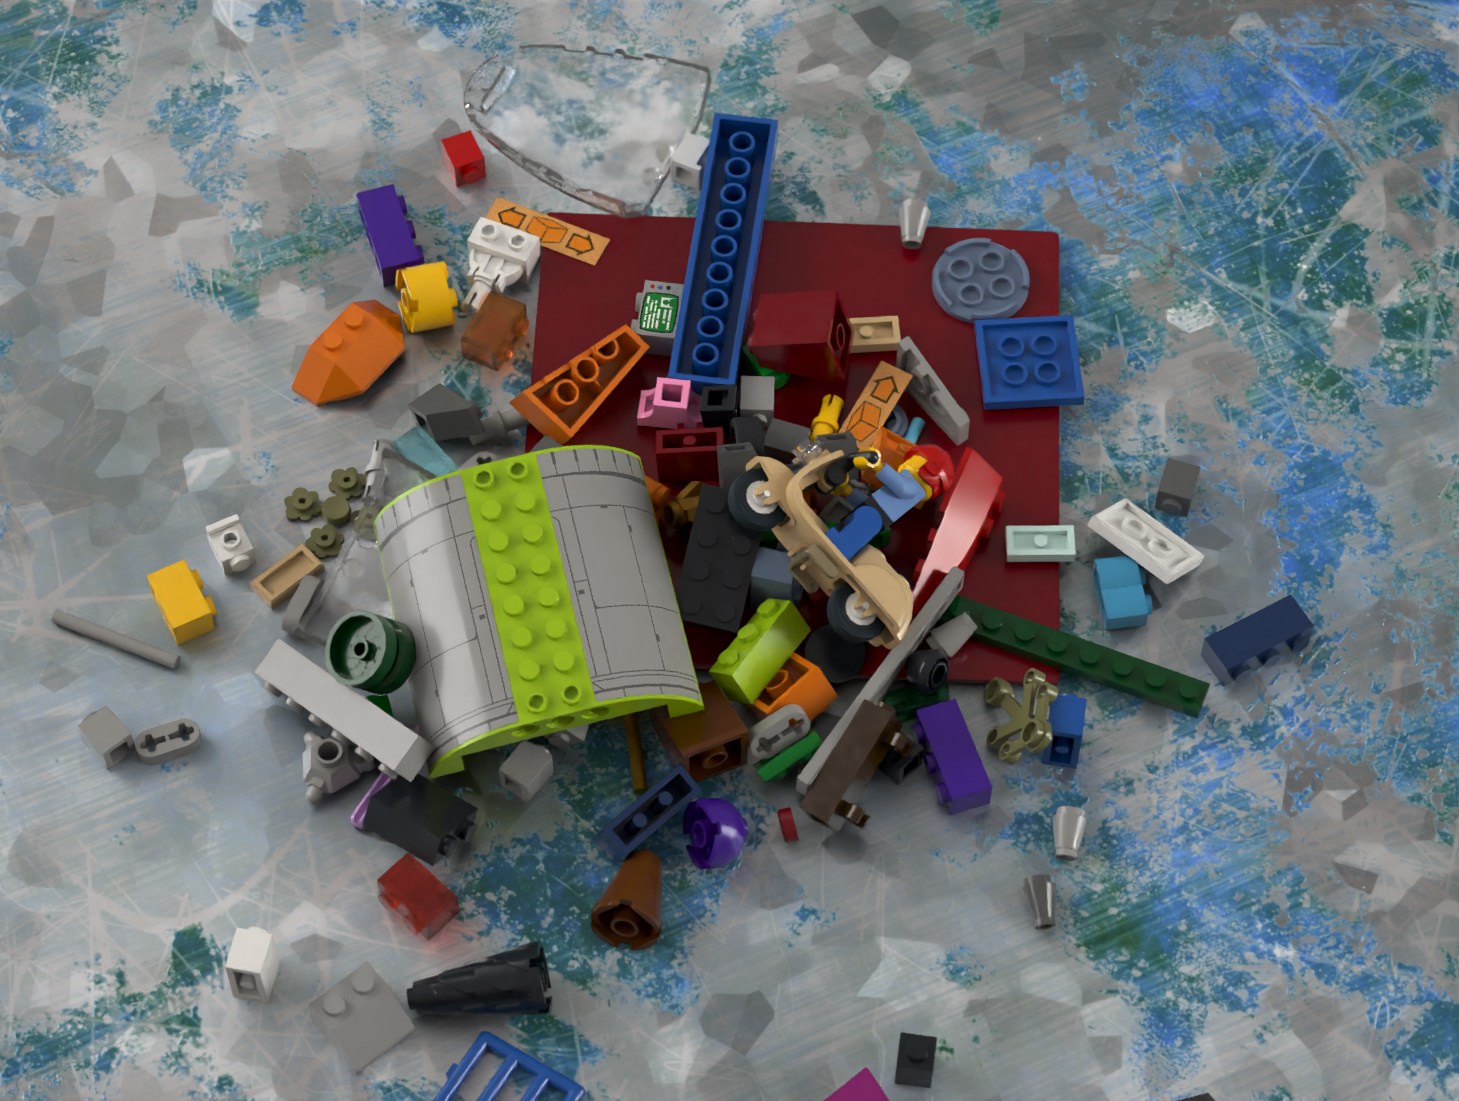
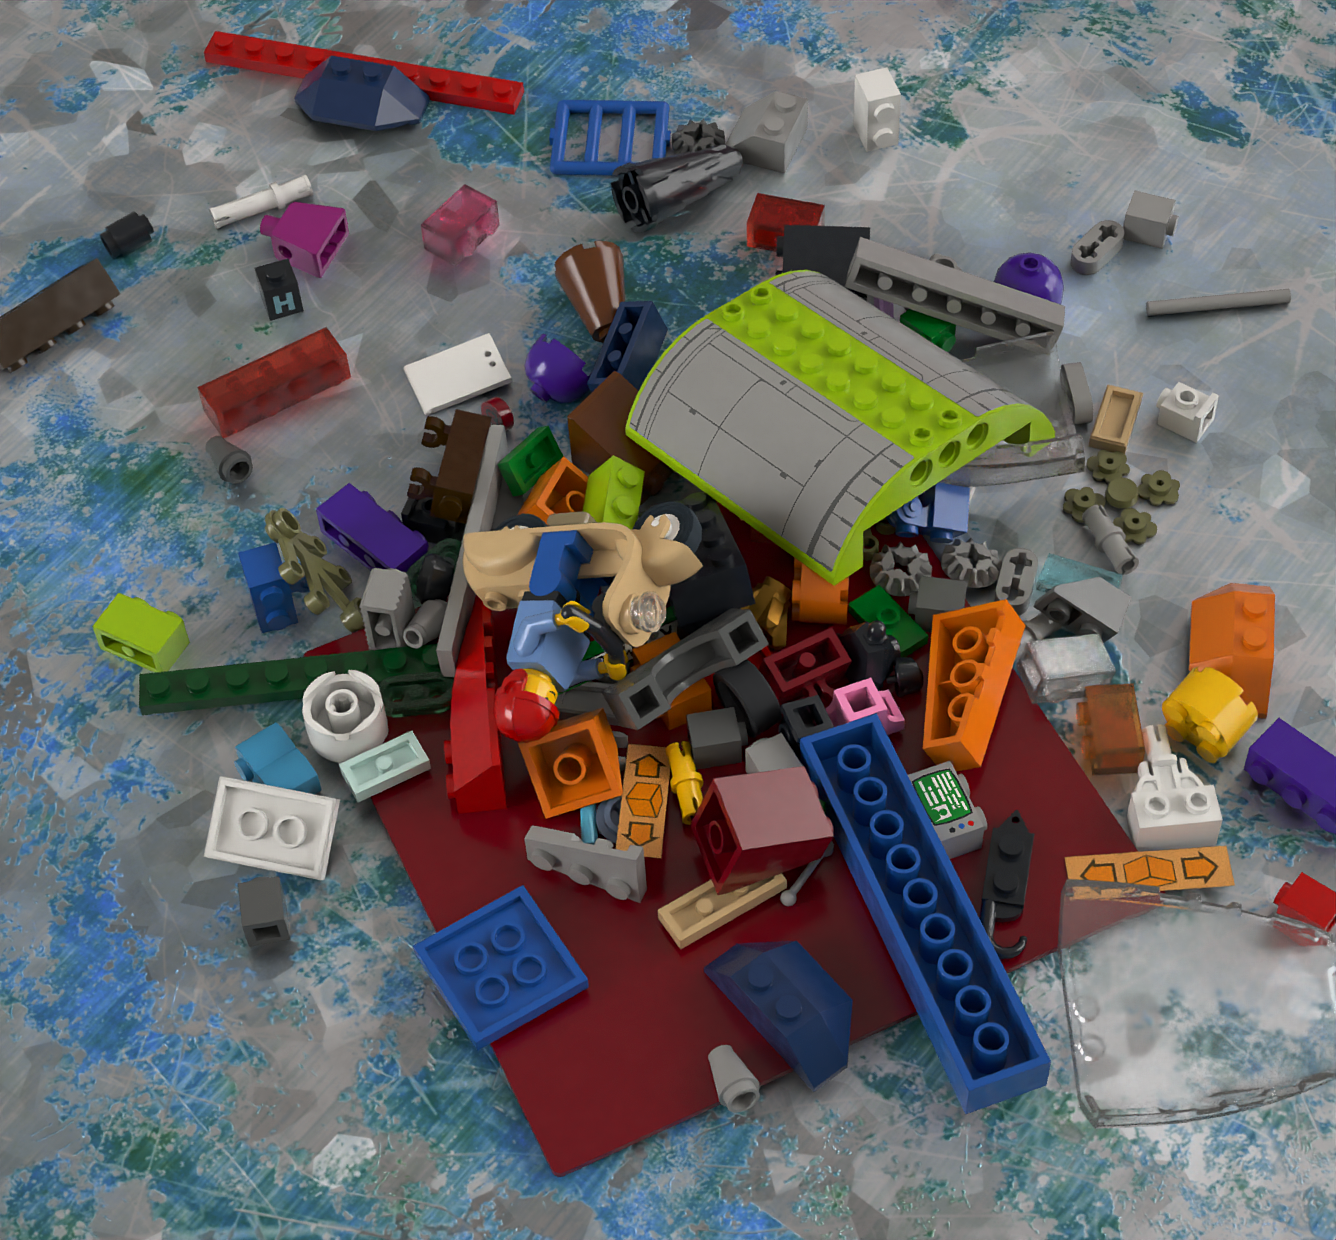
camera: 155 degrees right, 5 degrees down
yellow brick [146,559,217,645] -> none
dark green wheel [325,610,416,695] -> none
white brick [670,132,710,190] -> none
light grey beam [748,704,810,759] -> none
sand blue tile [932,238,1030,324] -> none
light grey cone [1052,806,1088,861] -> none
dark blue brick [1201,594,1314,687] -> none
none -> lime brick [92,593,190,672]
none -> clear red brick [197,327,351,438]
none -> white brick [302,670,389,764]
none -> light grey brick [359,568,415,650]
none -> clear green plate [378,672,454,718]
none -> white container [404,333,512,416]
none -> clear pink brick [421,184,500,266]
none -> dark grey gear [672,118,725,155]
none -> dark blue wedge [704,941,853,1092]
none -> black rock [836,620,901,691]
none -> black piece [886,657,924,697]
none -> black plate [979,810,1034,959]
none -> dark purple cylinder [994,252,1064,305]
none -> clear brick [1016,634,1116,704]

